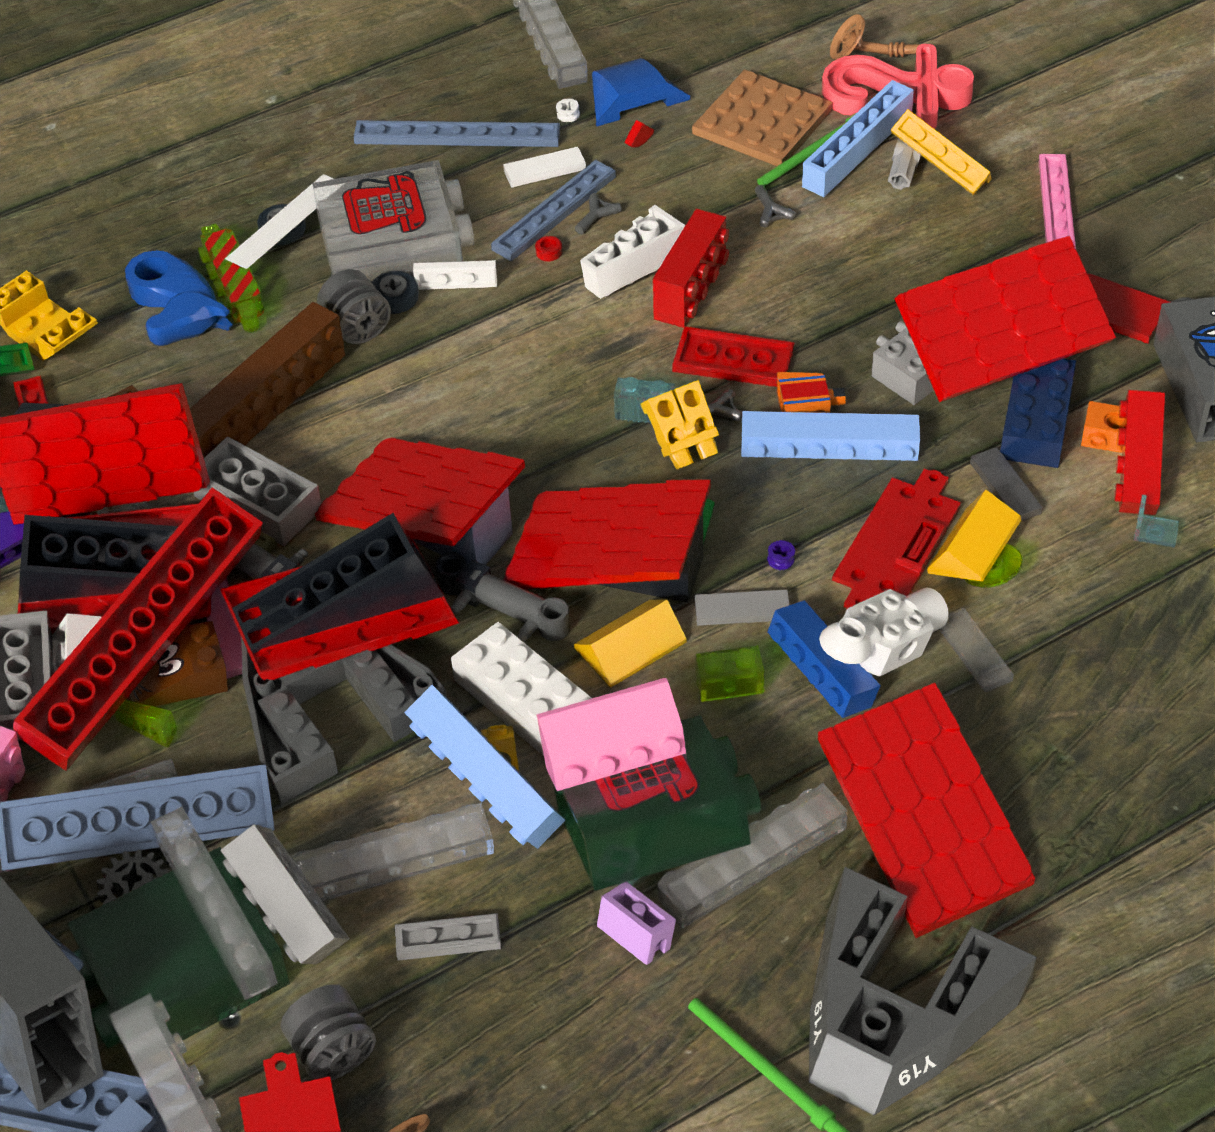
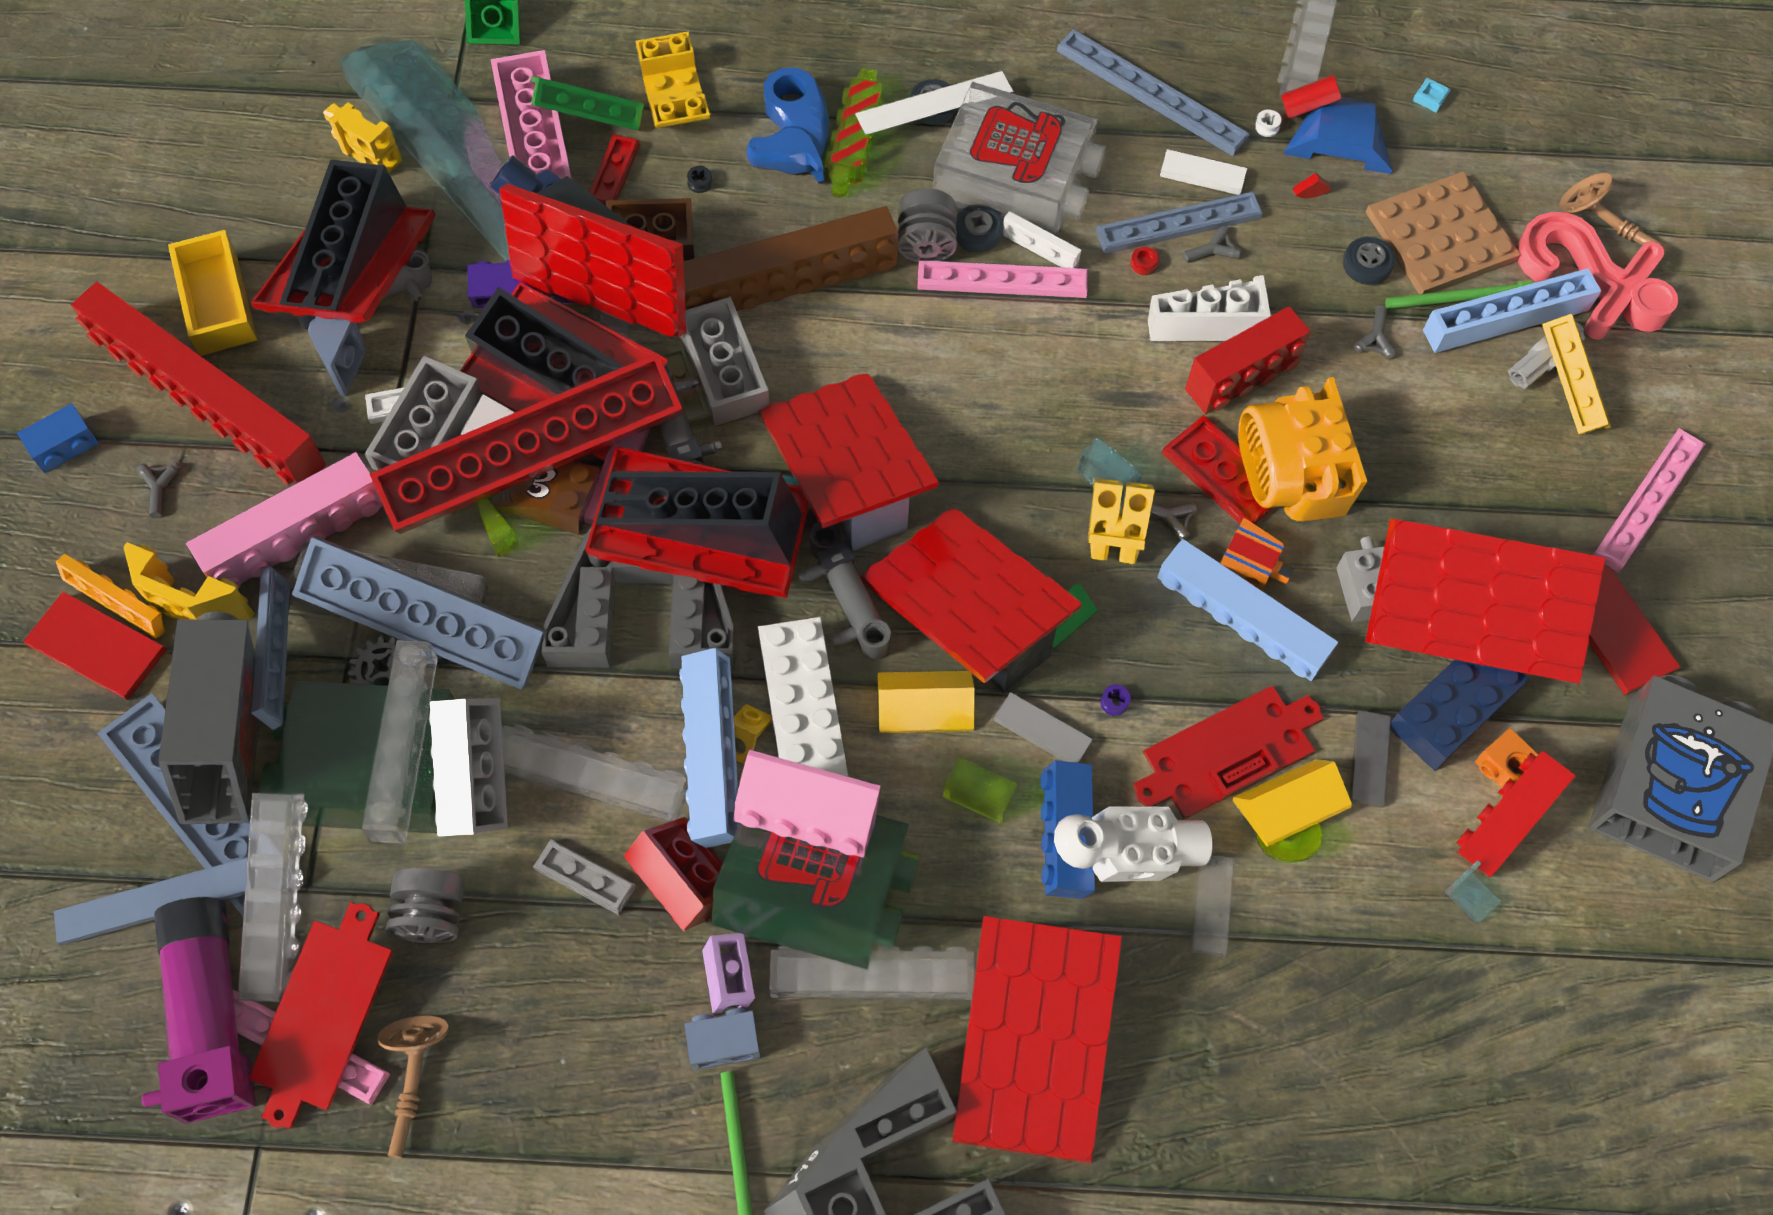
camera: 30 degrees right, 15 degrees up
none -> slope [624,817,744,931]
none -> sand blue brick [684,1008,760,1071]
none -> black bush [687,166,712,193]
none -> bright pink tile [917,260,1087,298]
none -> light orange brick [1238,377,1367,522]
none -> red brick [1281,74,1341,118]
none -> black wheel [1343,236,1395,285]
none -> medium azure tile [1413,78,1451,113]

